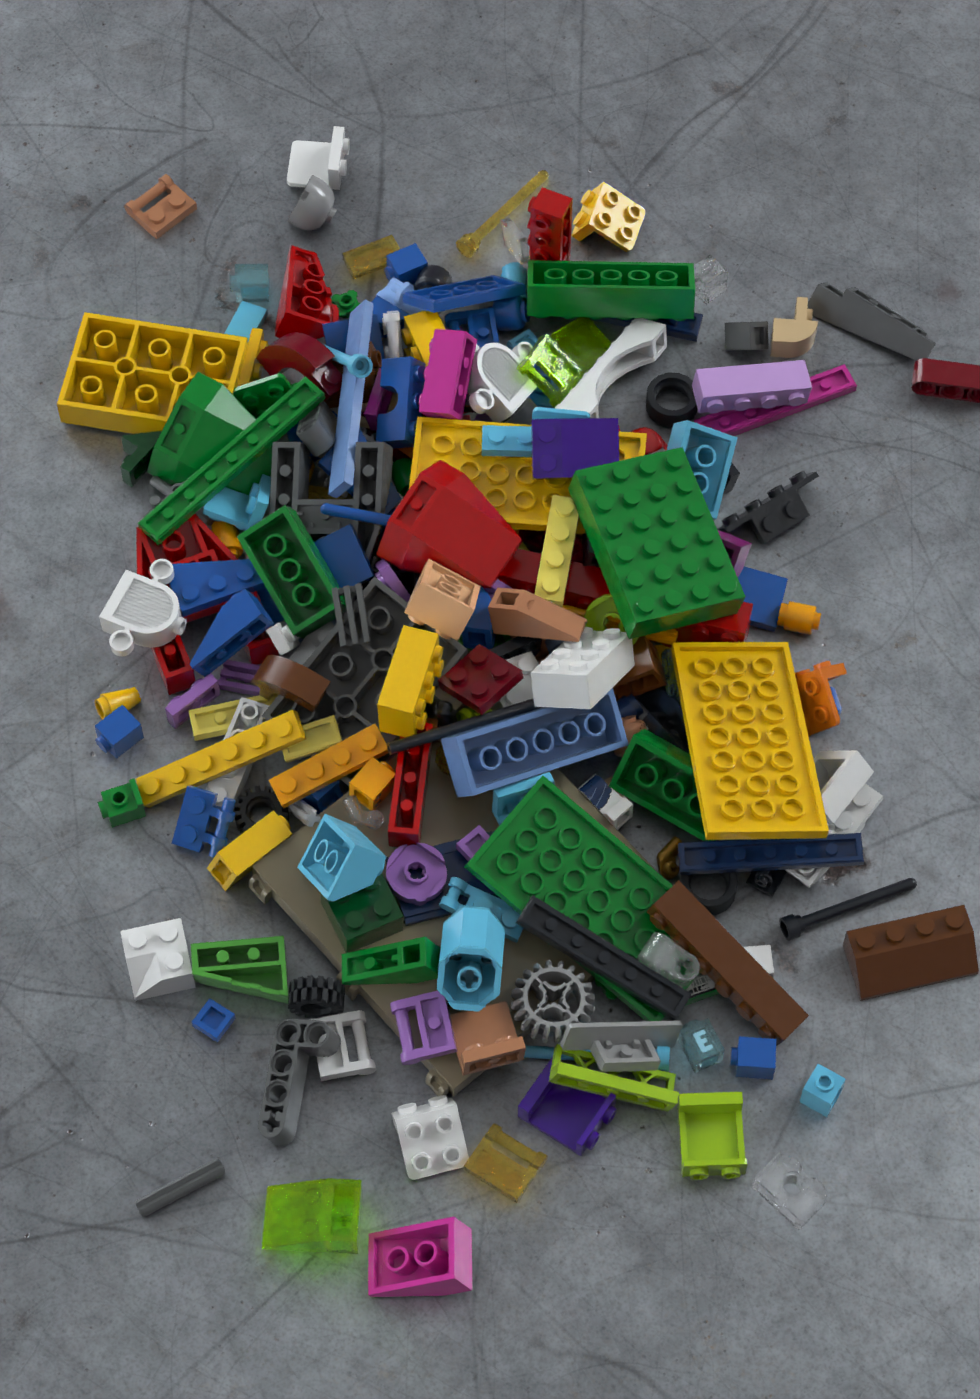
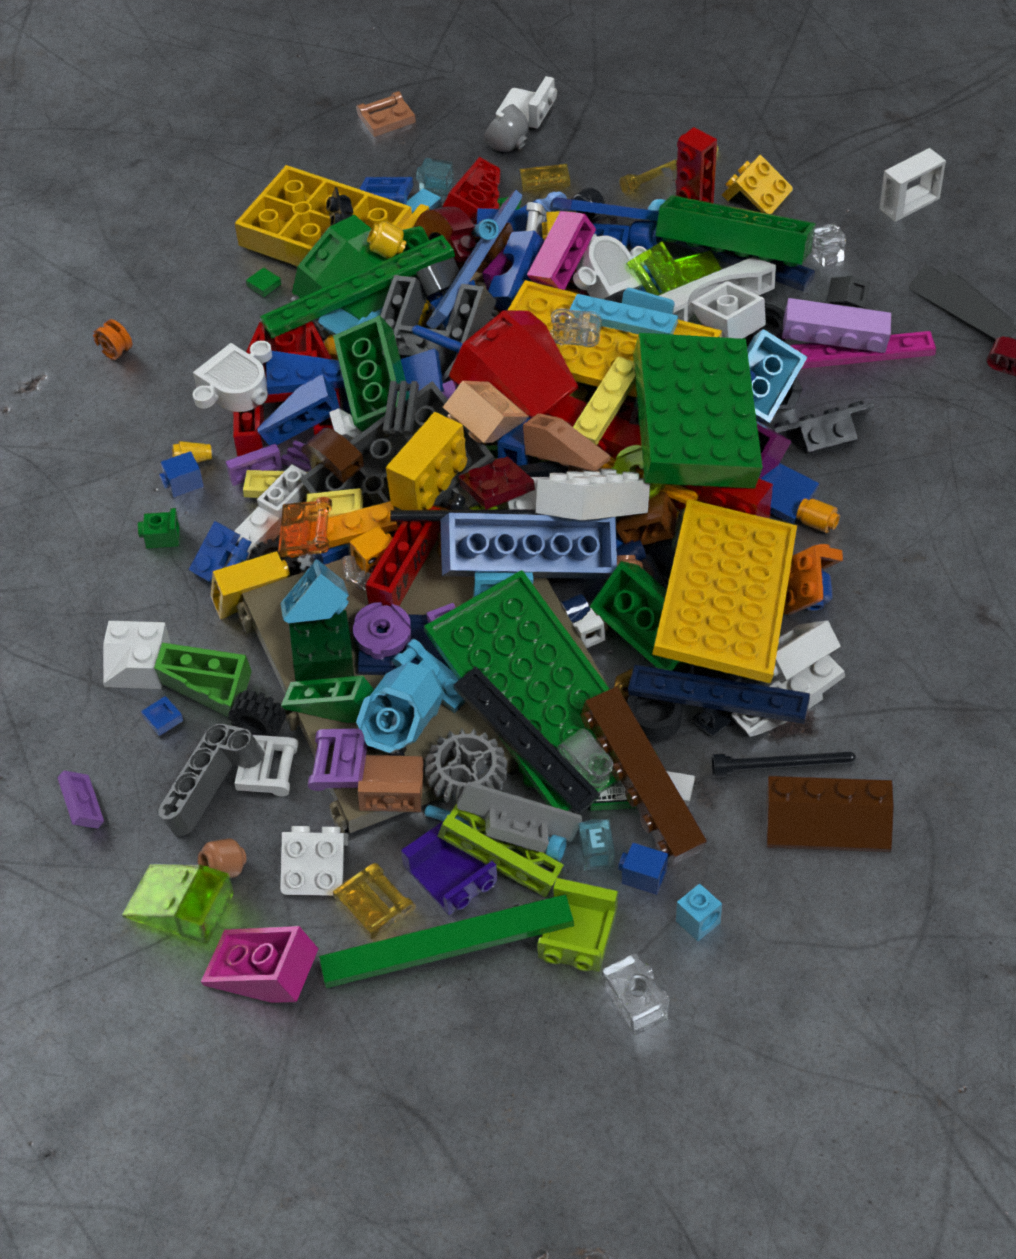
camera: 20 degrees right, 10 degrees down
dark green slope [120,431,162,487] -> none
yellow plate [135,710,306,808] -> none
dark grey axle [136,1158,225,1217] -> none
blue brick [384,243,428,285] -> none
dark purple slope [531,418,619,479] -> none
tan brick [770,297,818,358] -> none
none -> medium lavender plate [58,770,104,829]
none -> nougat head [198,838,246,881]
none -> green tile [246,267,282,297]
none -> clear orange plate [278,497,332,557]
none -> green tile [319,894,574,989]
none -> black hinge [326,187,353,226]
none -> blue plate [359,177,413,205]
none -> yellow head [367,221,406,259]
none -> clear piece [550,309,602,347]
none -> white slope [690,281,766,339]
none -> white window [879,148,946,222]

